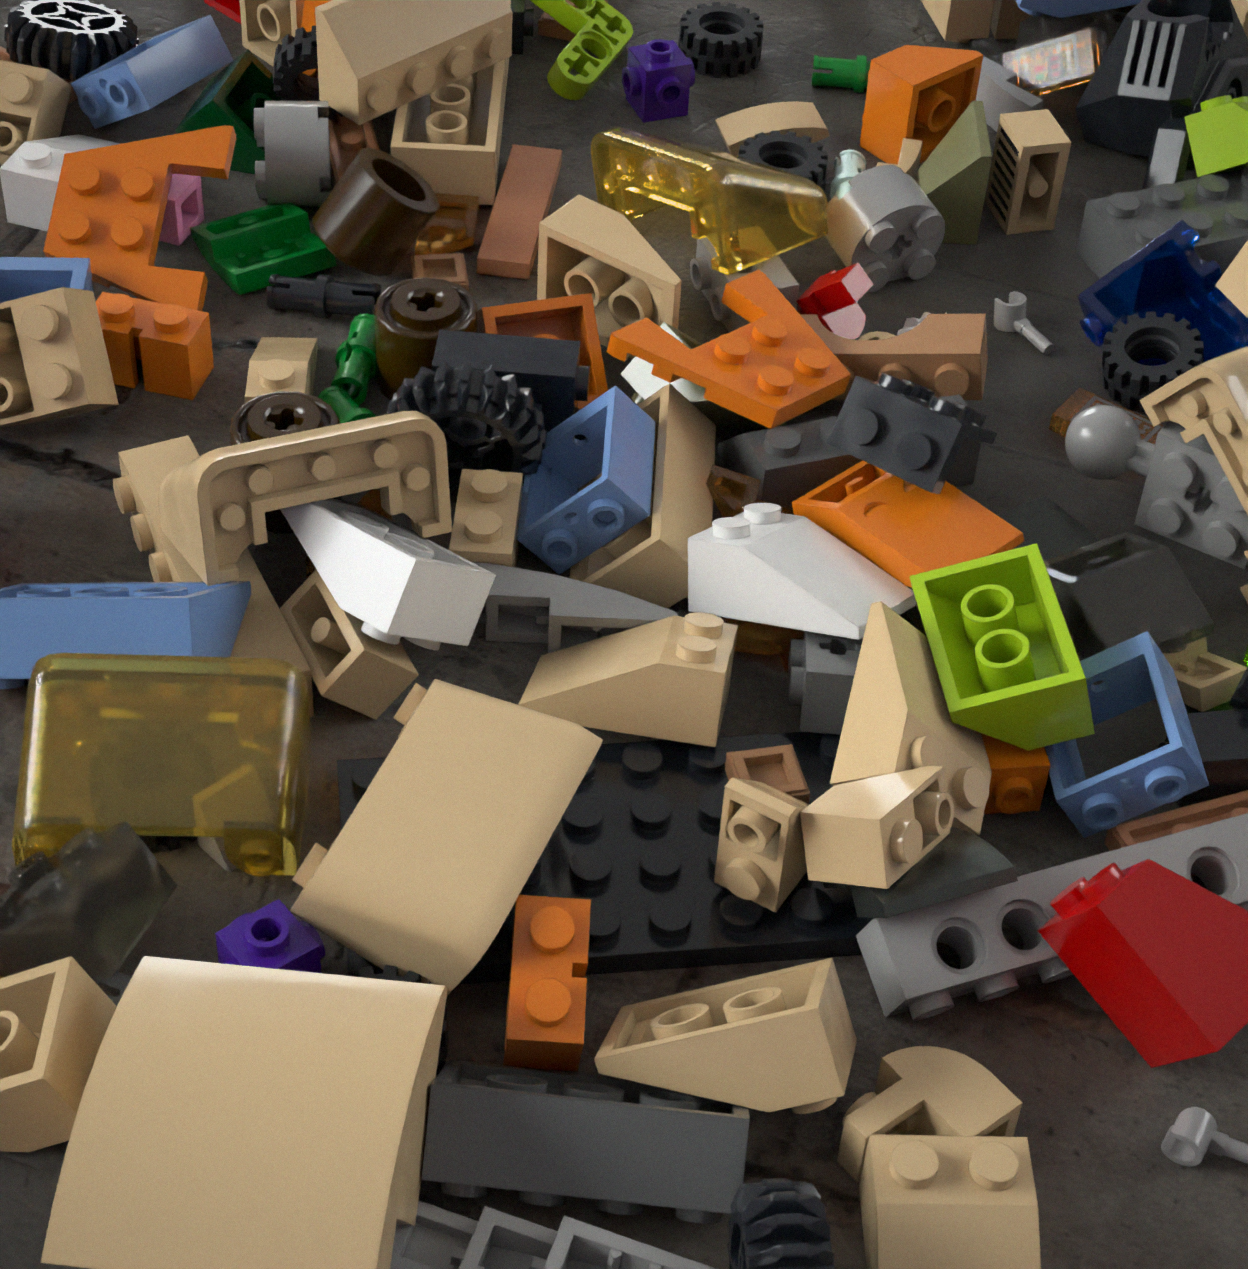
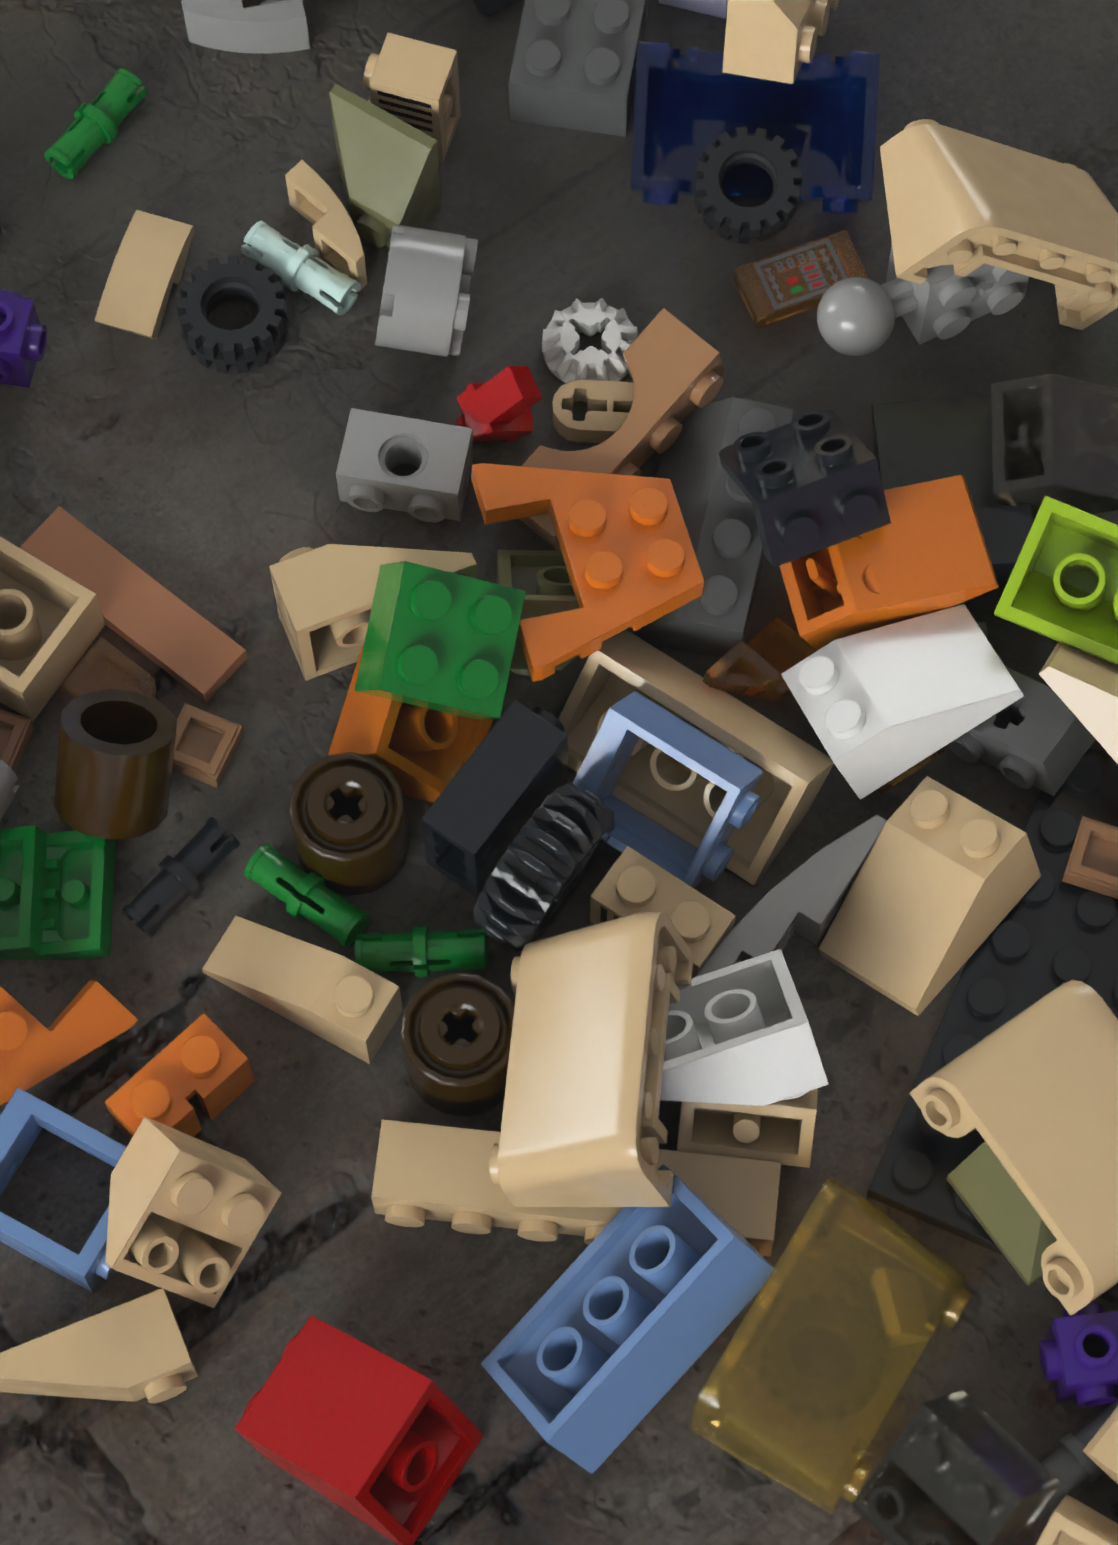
camera: 55 degrees left, 25 degrees up
clear yellow windscreen [591,127,828,275] -> none
orange slope [859,45,983,165] -> none
light grey hand [993,291,1054,355] -> none
none -> green brick [354,561,526,719]

